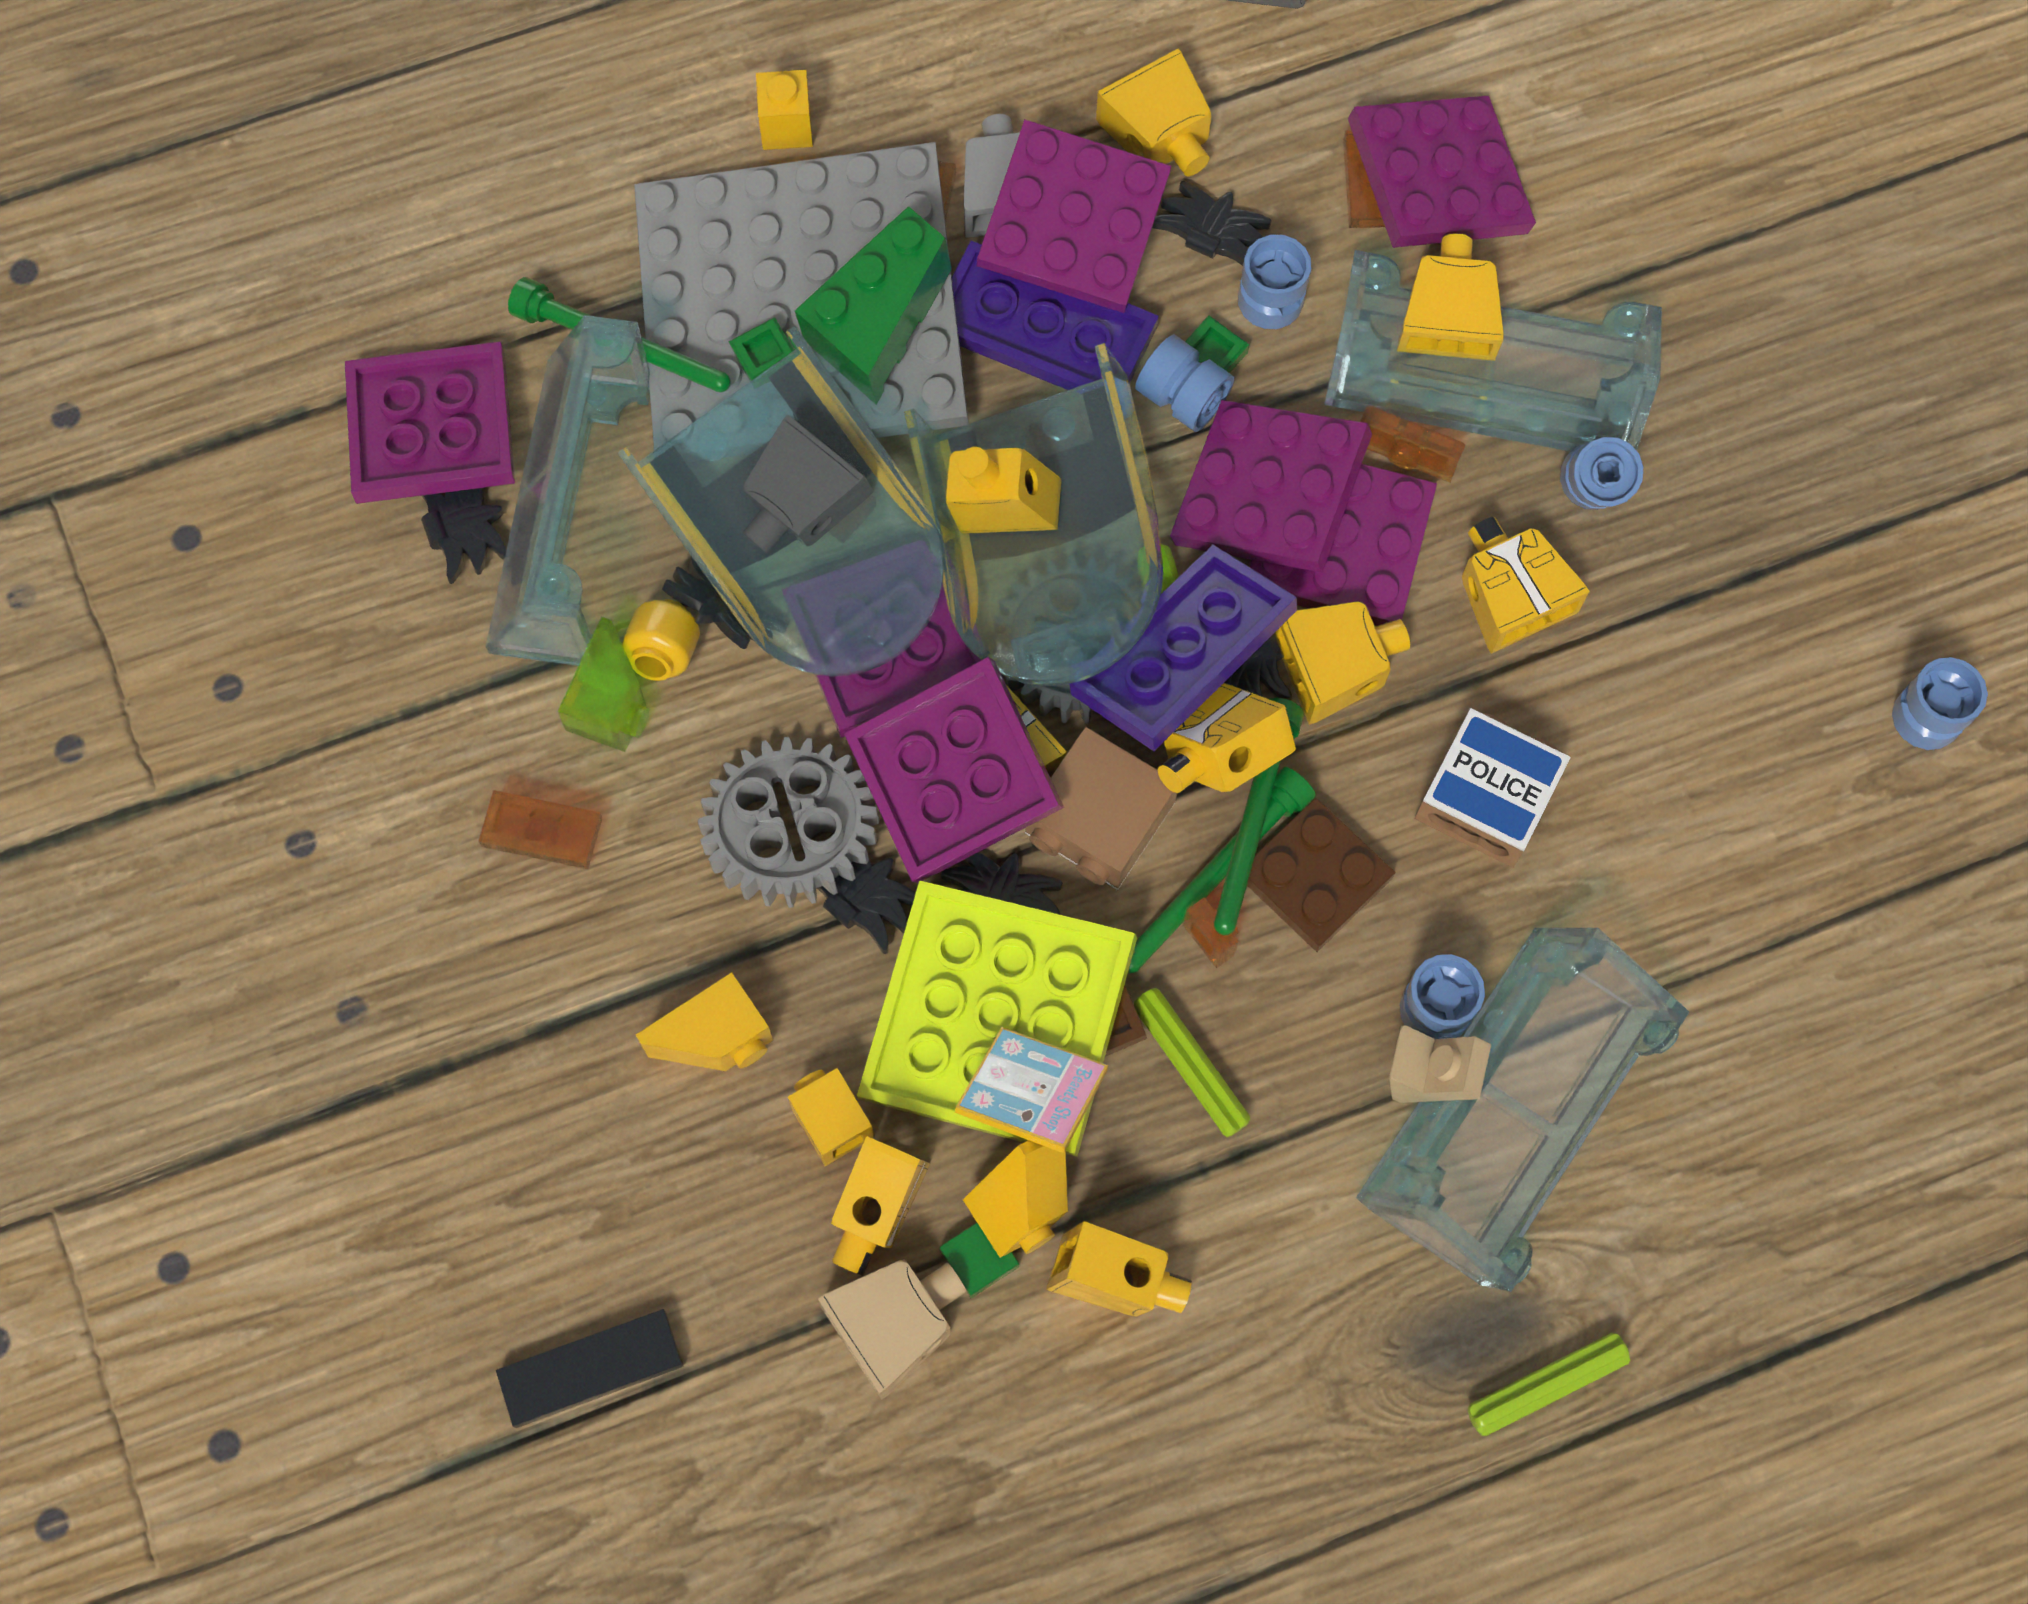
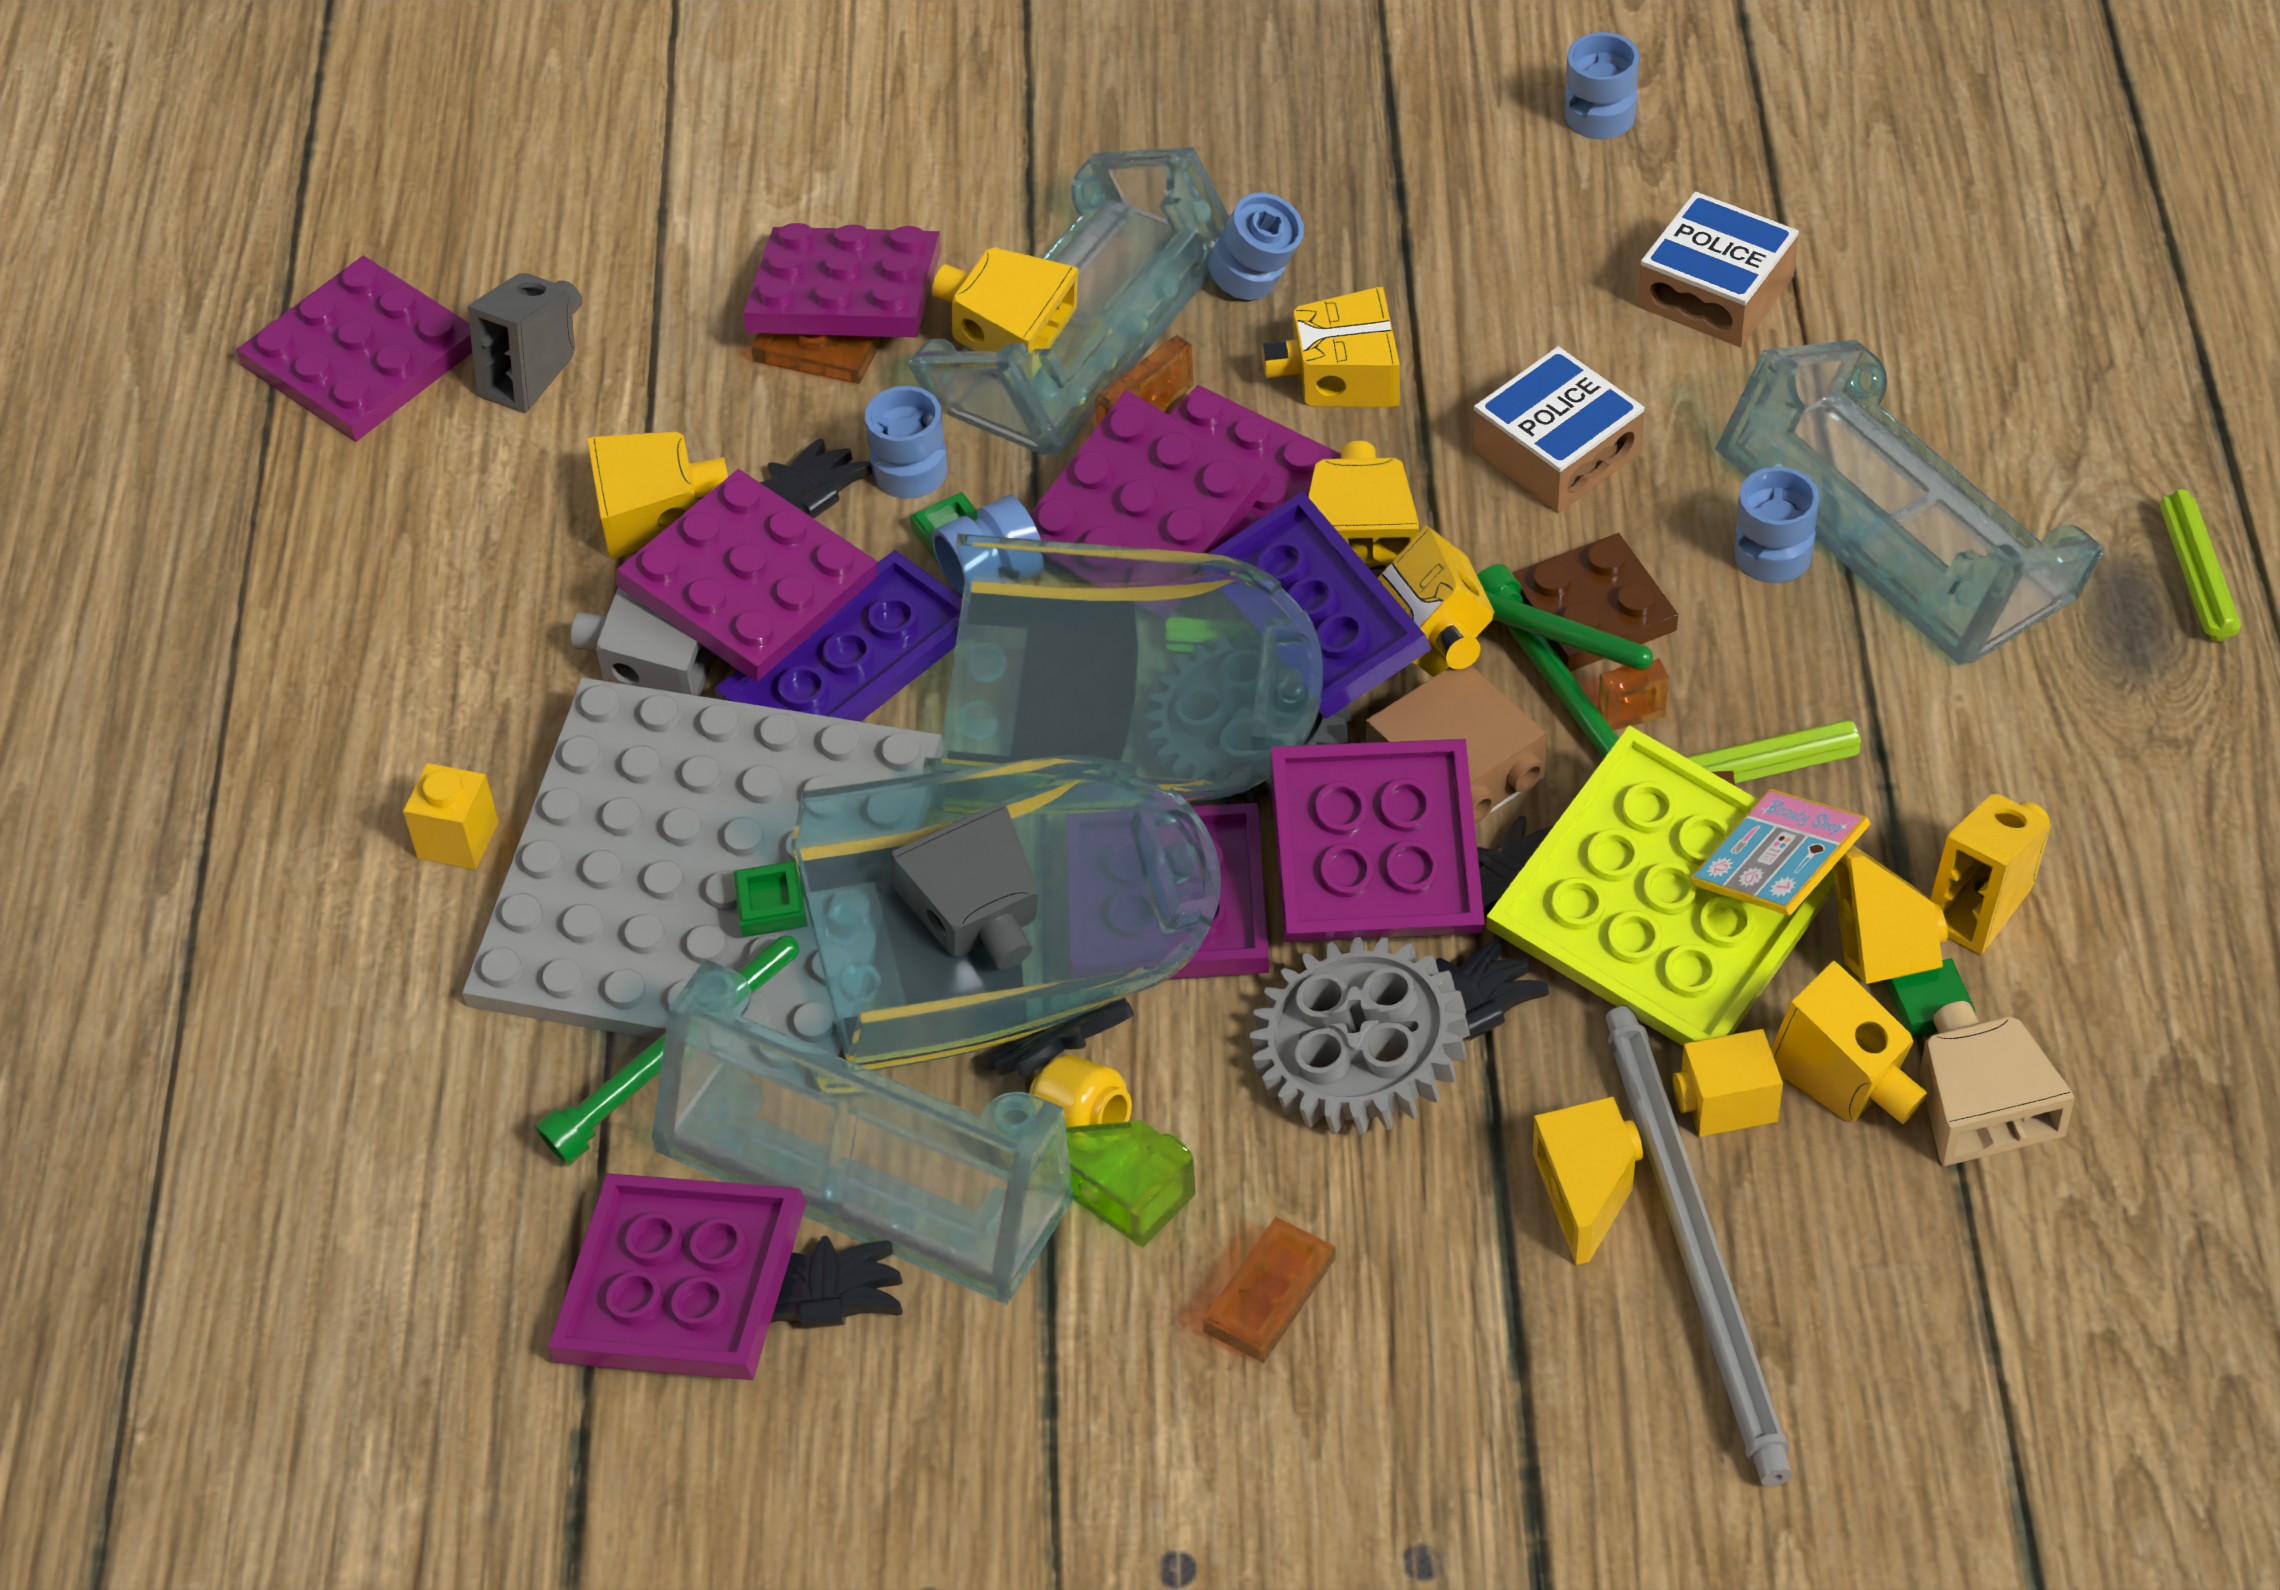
camera: 65 degrees left, 20 degrees down
black tile [496,1309,684,1428] -> none
green wedge [794,206,952,405] -> none
yellow torso [946,447,1062,534] -> none
tan slope [1389,1025,1491,1103] -> none
none -> light grey piece [1605,1006,1793,1487]
none -> piece [1638,191,1799,347]

